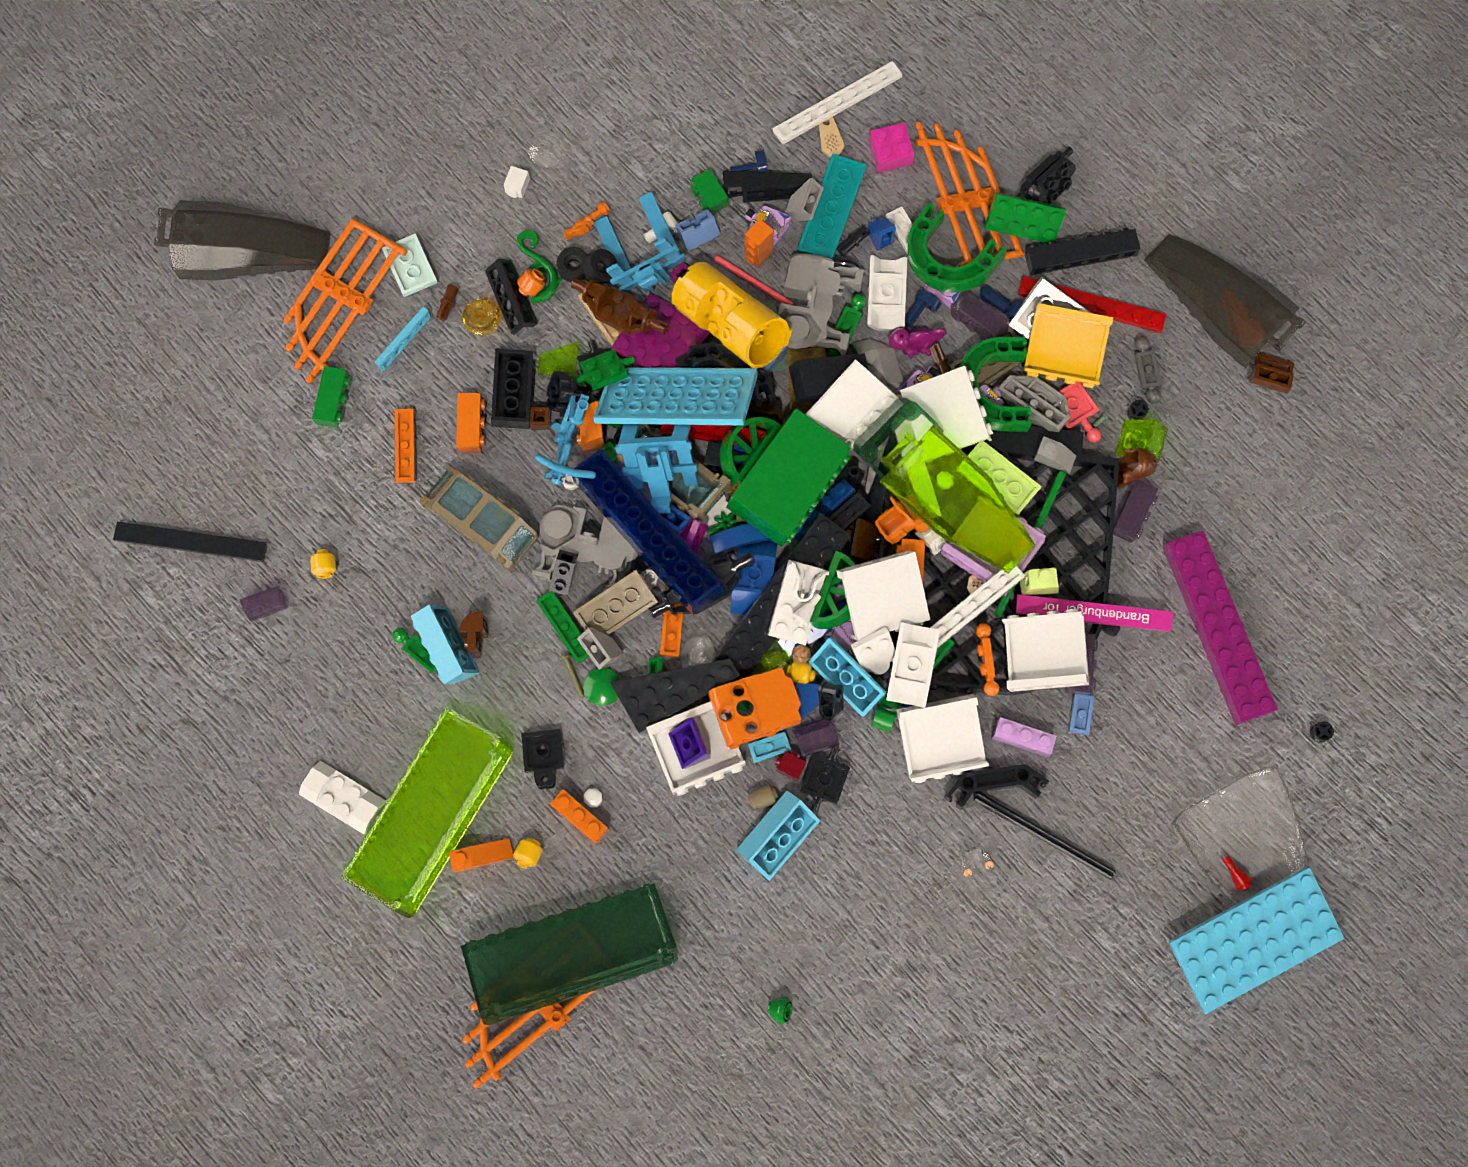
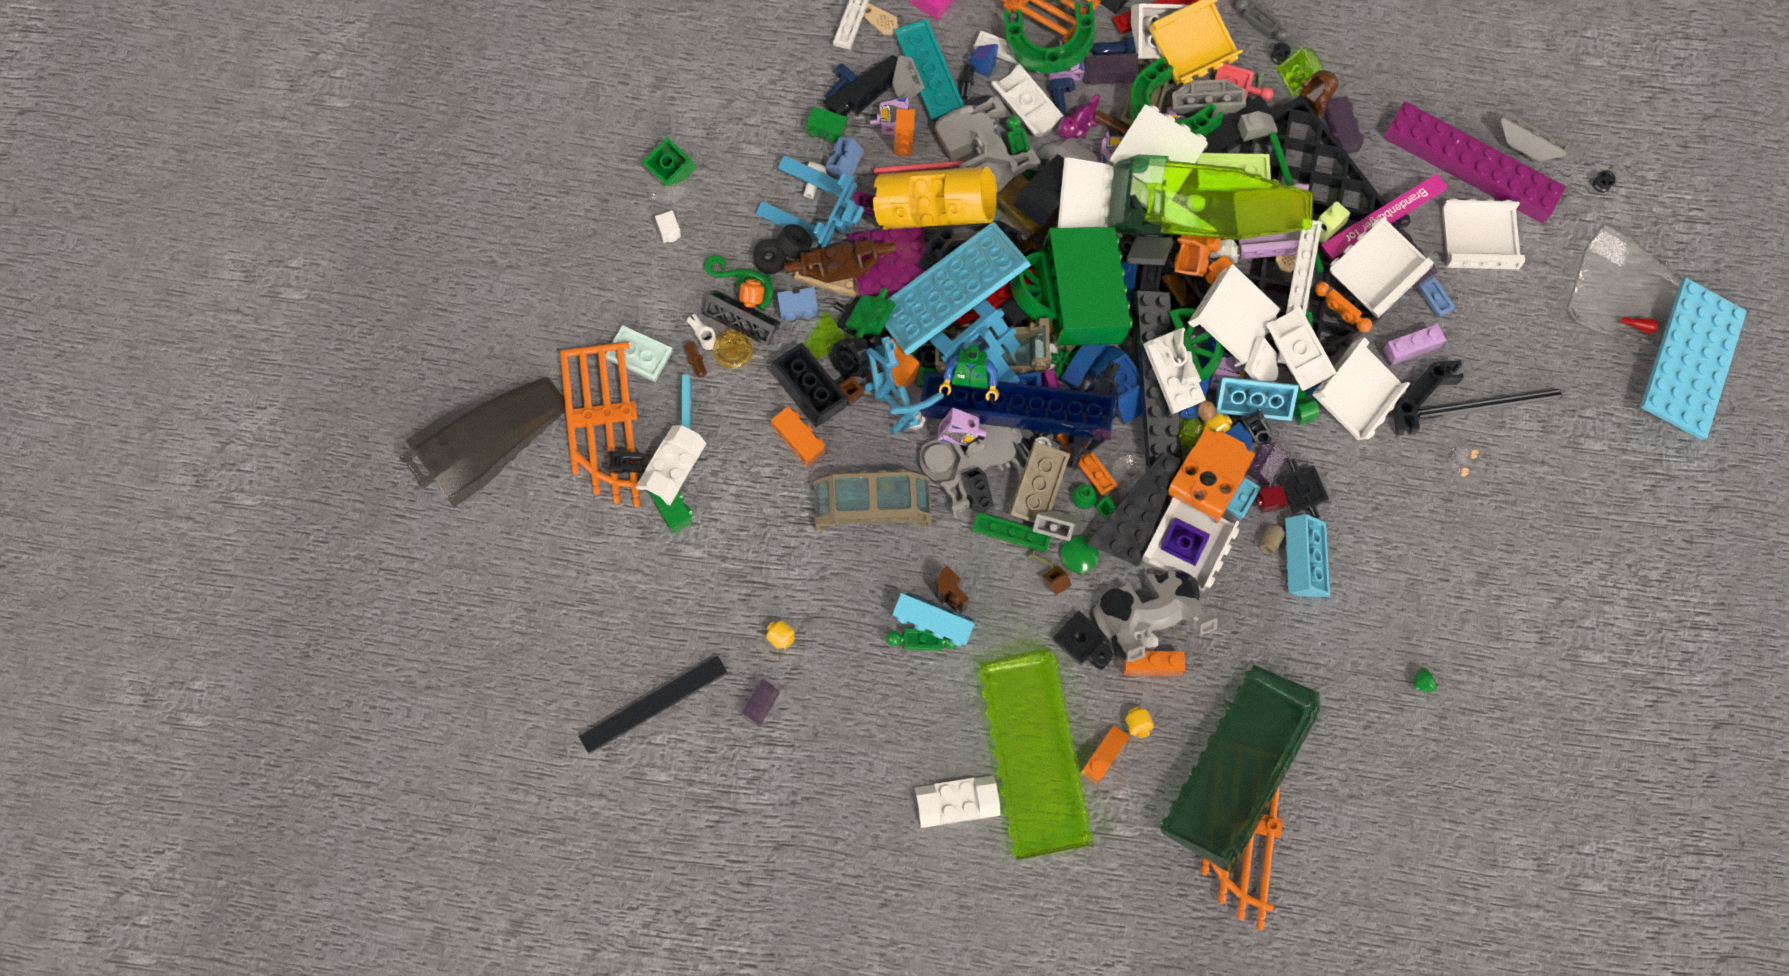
camera: 45 degrees left, 5 degrees down
orange plate [394,408,416,483] -> none
orange piece [564,202,610,241] -> none
none -> black piece [607,451,645,474]
none -> white piece [636,425,706,506]
none -> green slope [641,137,697,187]
none -> white pin [687,314,717,350]
none -> medium blue brick [777,287,818,321]
none -> lavender torso [938,408,986,446]
none -> torso [939,345,999,401]
none -> reddish brown plate [1042,566,1072,595]
none -> green cone [1071,484,1097,509]
none -> light grey animal [1093,569,1217,663]
none -> dark grey tile [1127,236,1173,265]
none -> white panel [1442,199,1525,269]
none -> light grey wedge [1501,112,1570,161]

